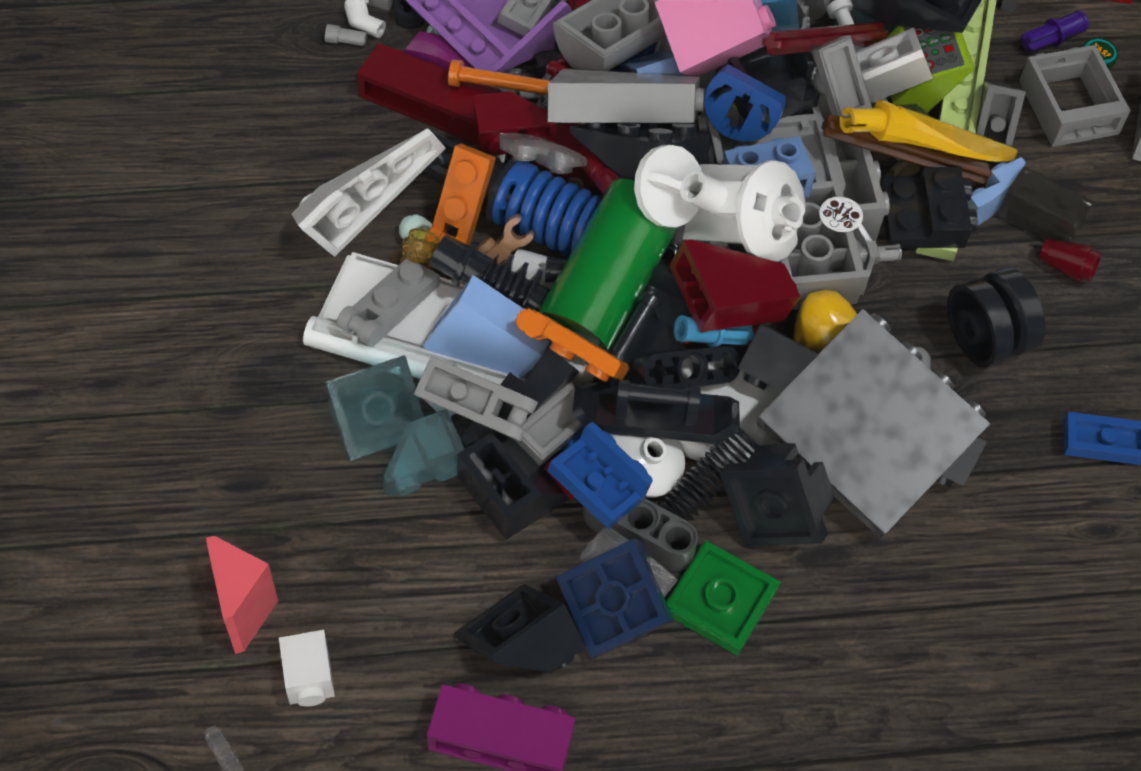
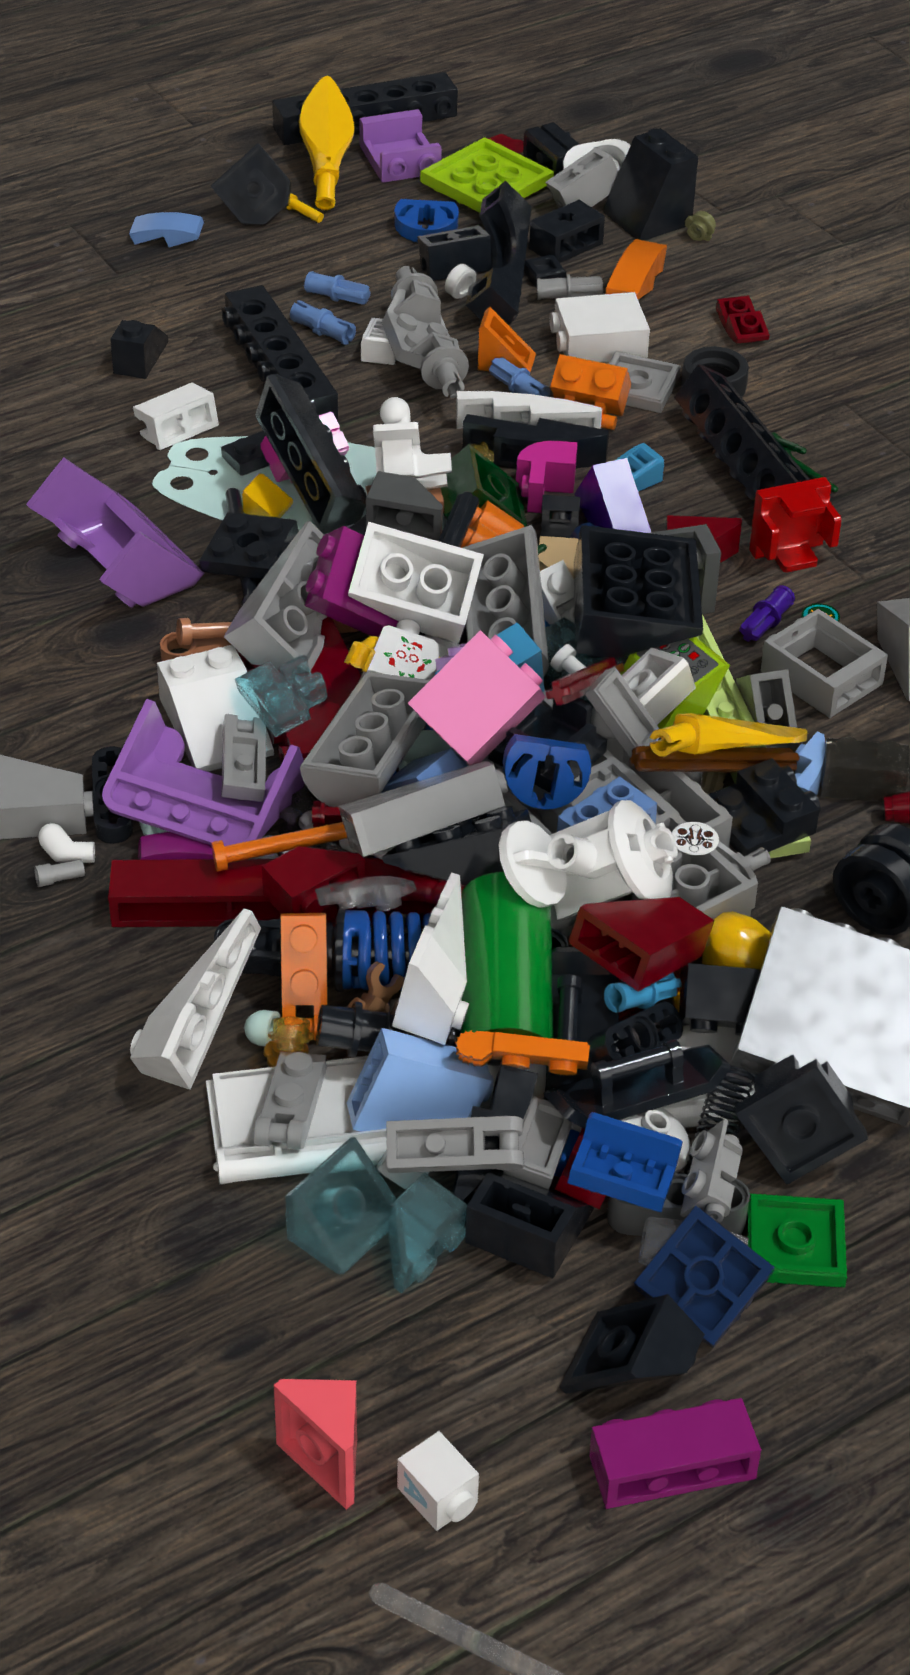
camera: 25 degrees left, 15 degrees down
none -> white wedge [392,872,469,1045]
none -> light grey hinge [680,1119,743,1223]

